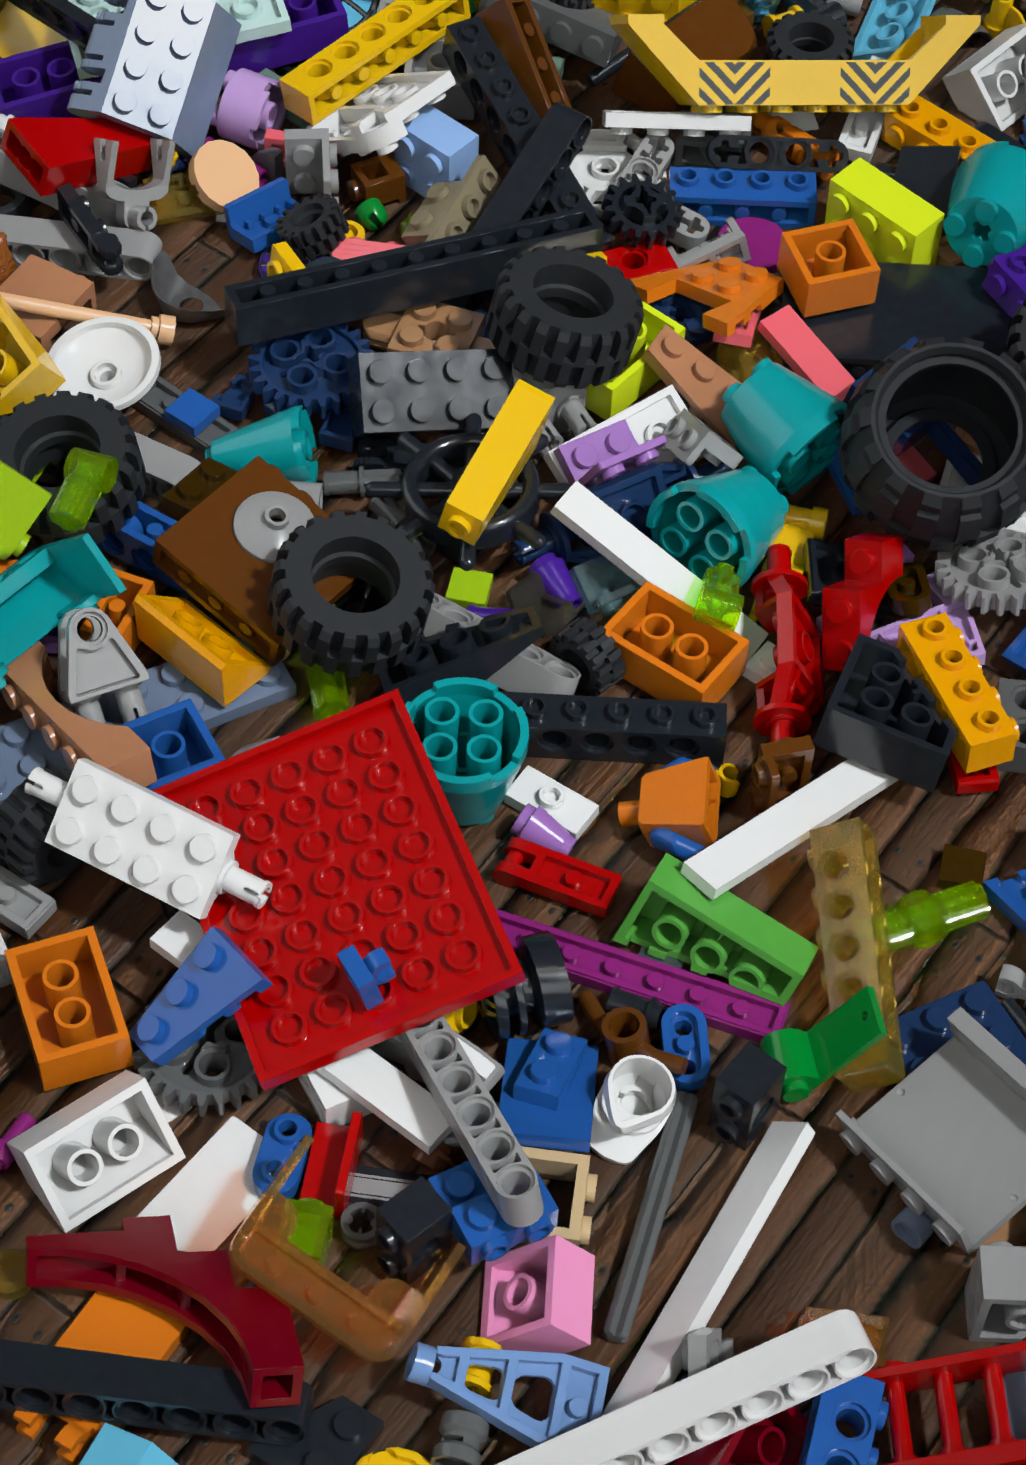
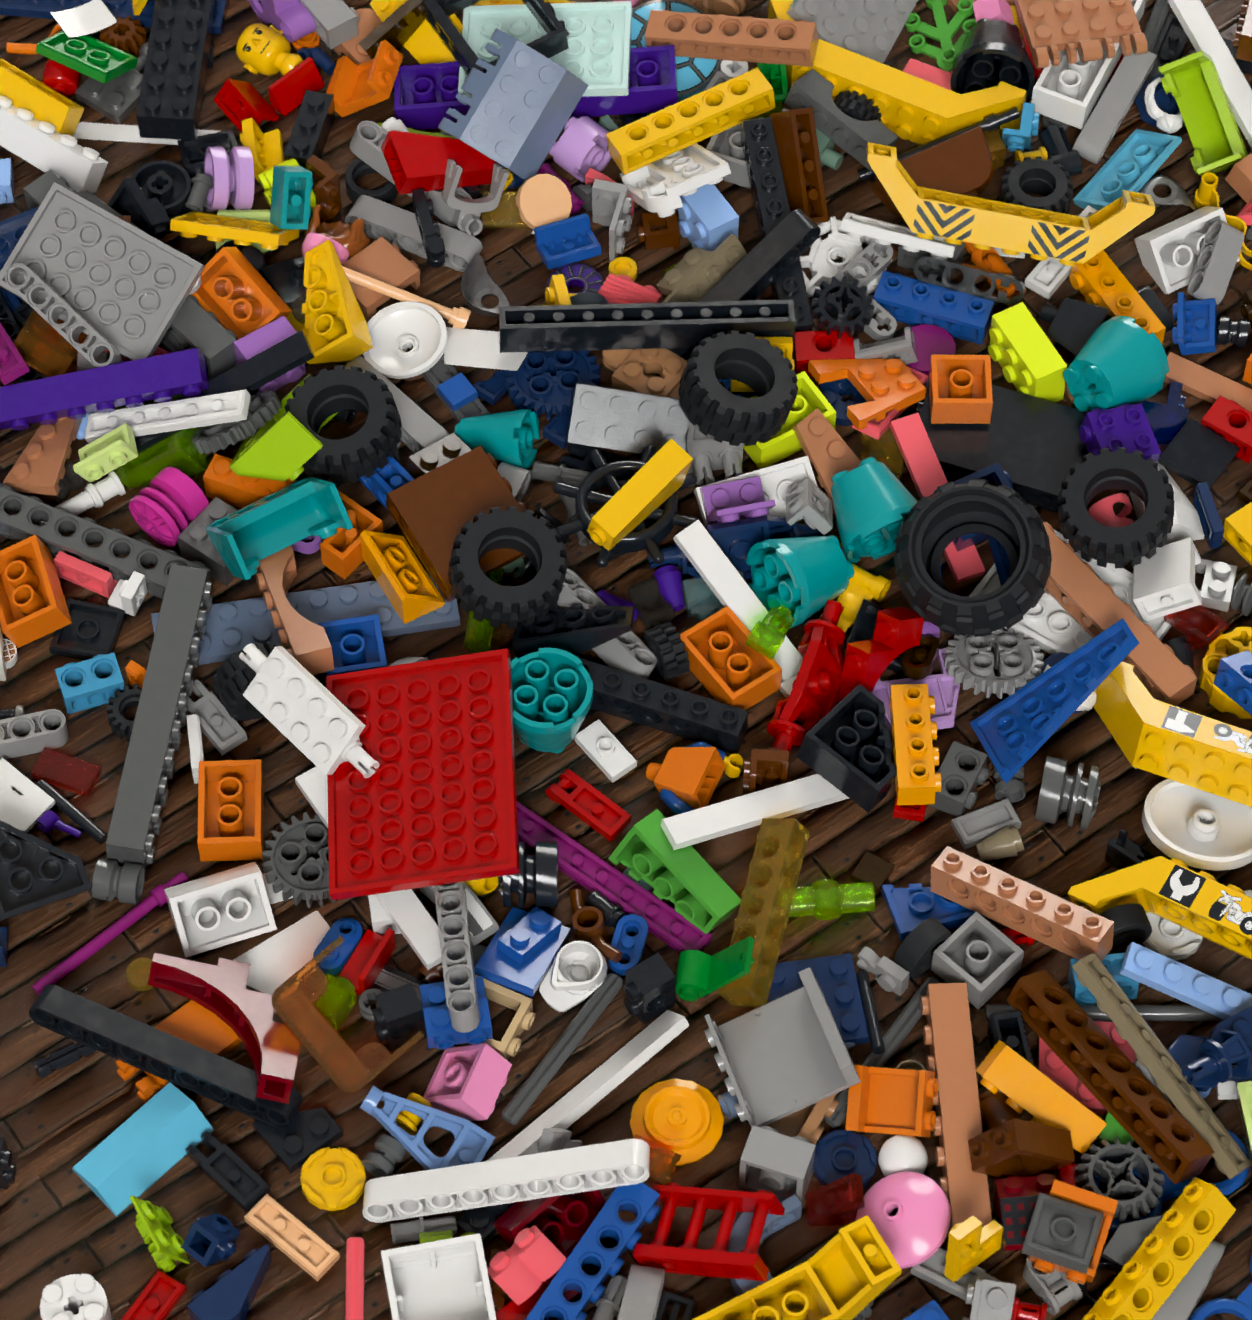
camera: 20 degrees right, 5 degrees up
clear neon green piece [48,447,118,533] -> none
light grey piece [58,607,150,724] -> none
blue wing [129,926,273,1066] -> none
light grey dish [233,491,314,564] -> none
black tyre [275,194,349,261] -> none
blue tile [337,945,396,1010] -> none
green hinge [355,198,387,231] -> none
lime tile [445,567,494,609] -> none
medium lavender cone [510,803,577,855] -> none
none -> white sticker [444,327,528,371]
none -> light orange piece [630,1079,724,1166]

